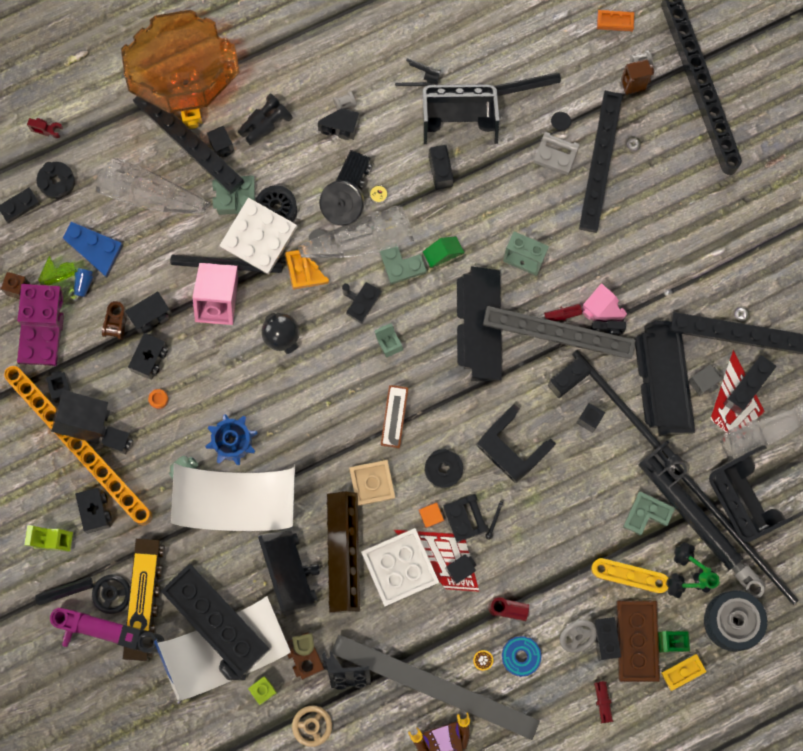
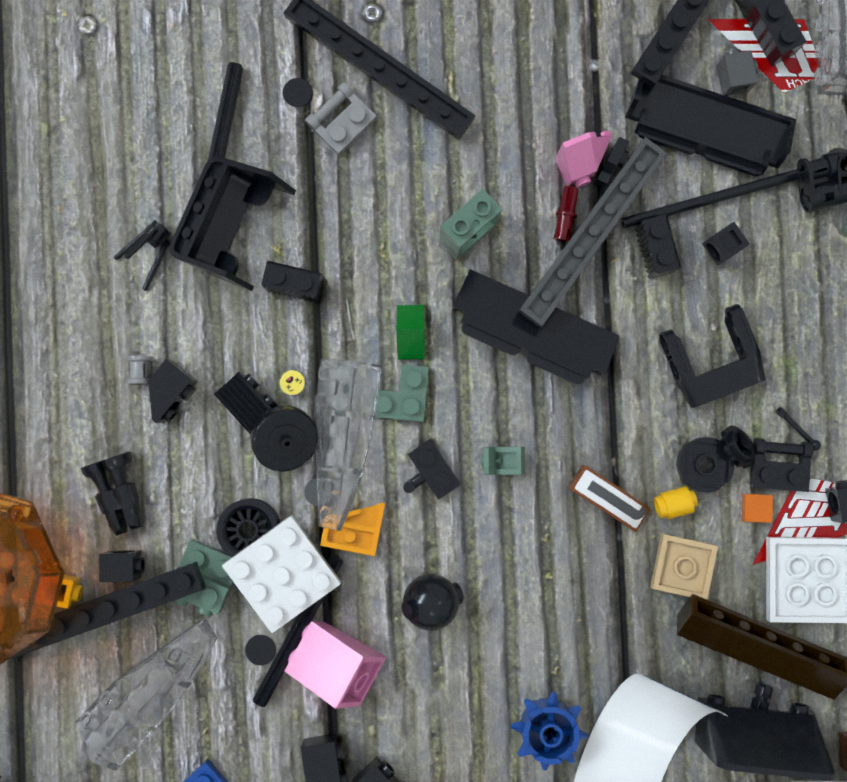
camera: 60 degrees left, 10 degrees up
none -> black sticker [245,635,275,665]
none -> yellow brick [653,486,698,520]
none -> black gear [720,425,755,469]

